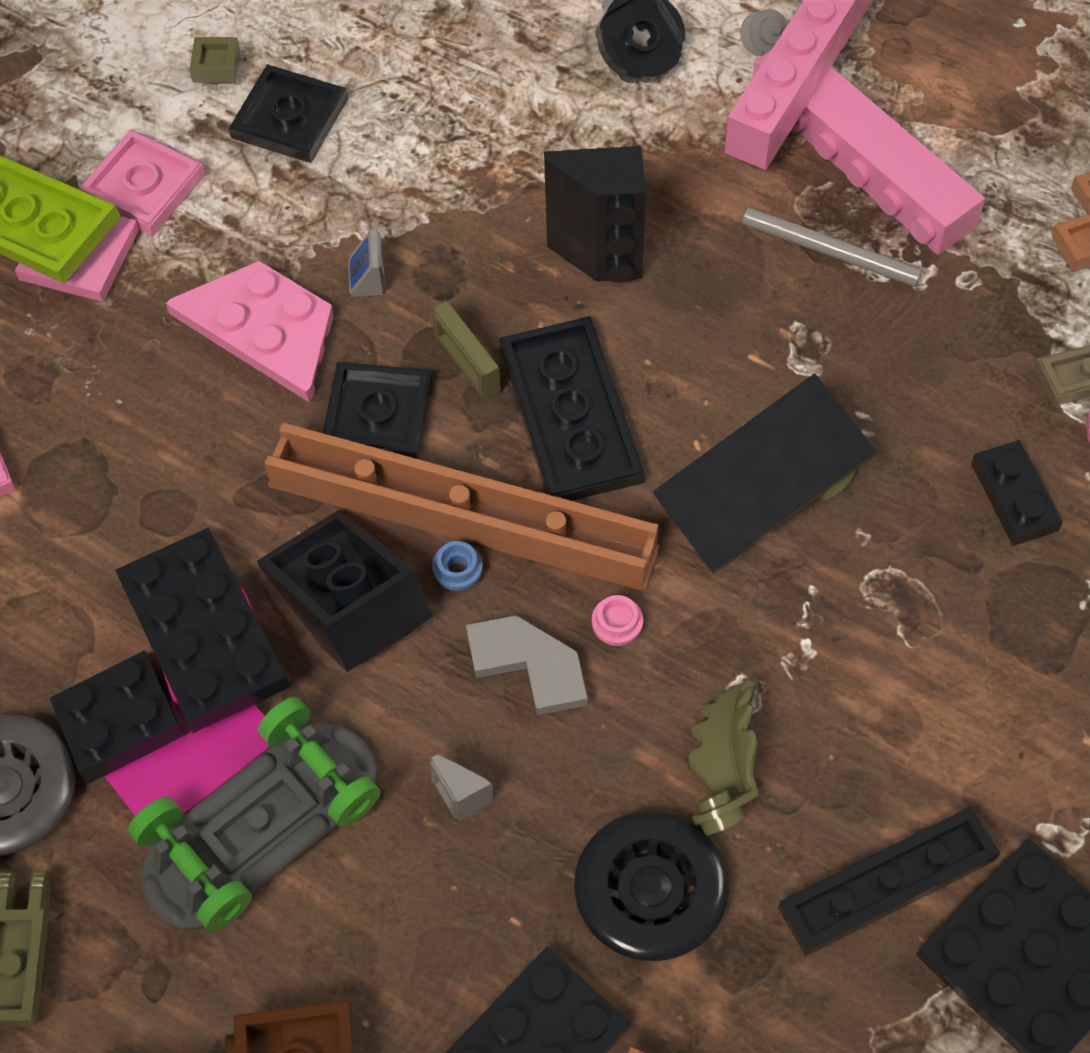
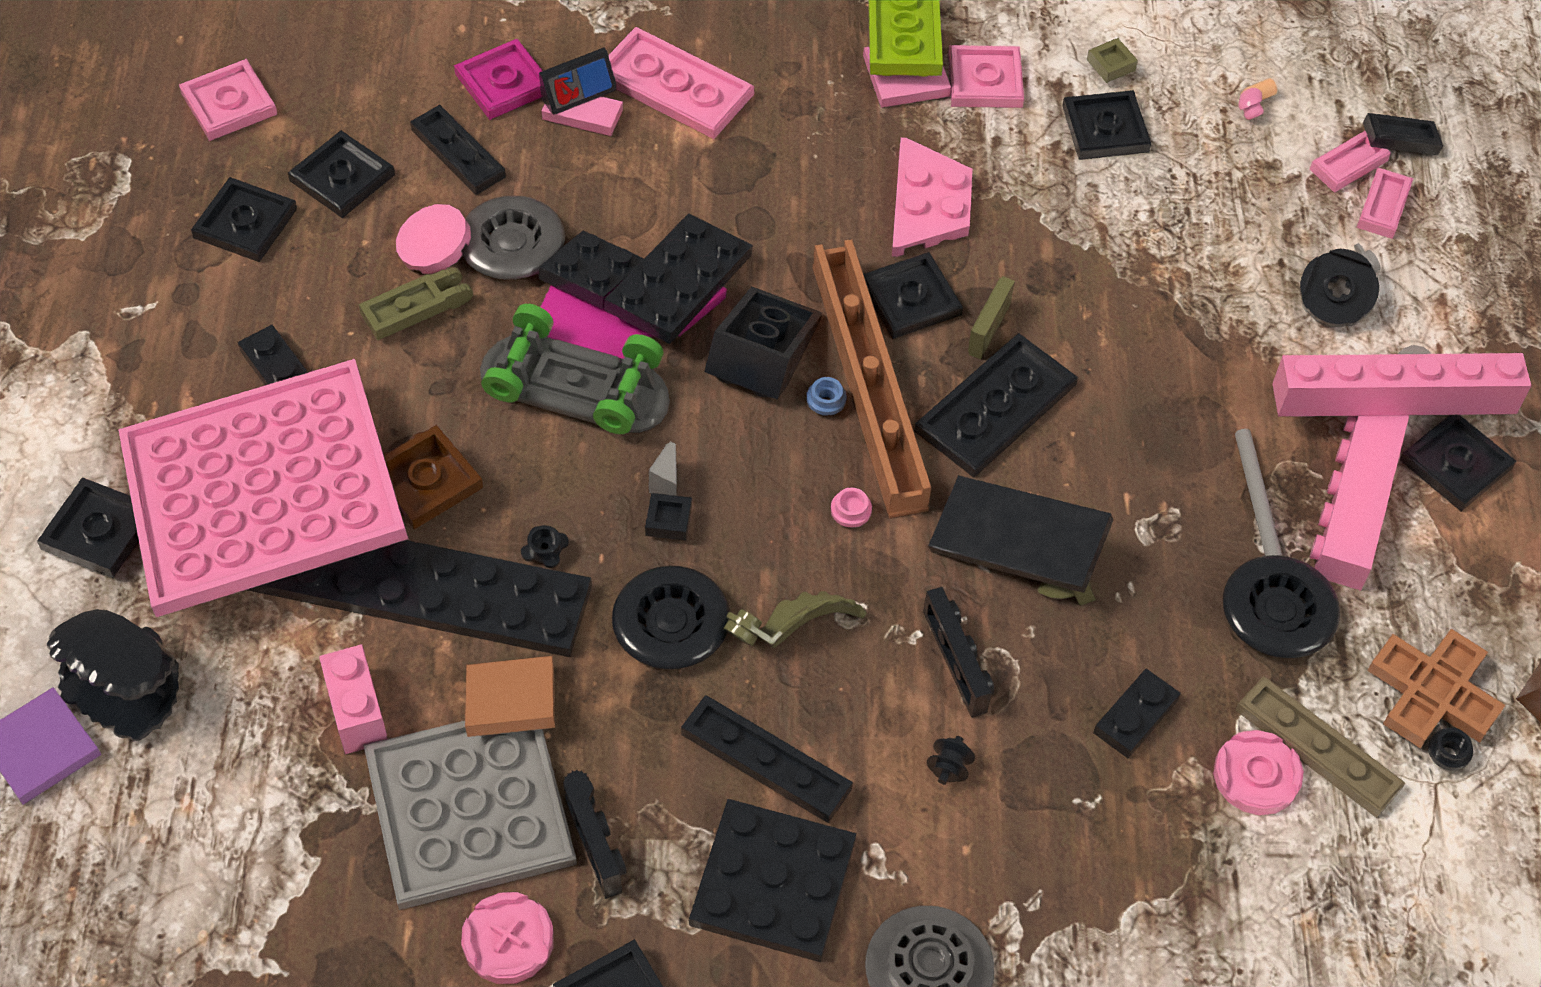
camera: 55 degrees right, 5 degrees down
light grey slope [348,229,386,297] -> none
light grey tile [466,615,588,716] -> none
black slope [544,146,646,283] -> none
none -> black plate [521,525,569,568]
none -> black plate [645,493,692,541]
none -> black plate [923,586,994,718]
none -> black wheel [926,736,975,785]
none -> black wheel [1223,555,1340,658]
none -> black tile [1400,415,1516,512]

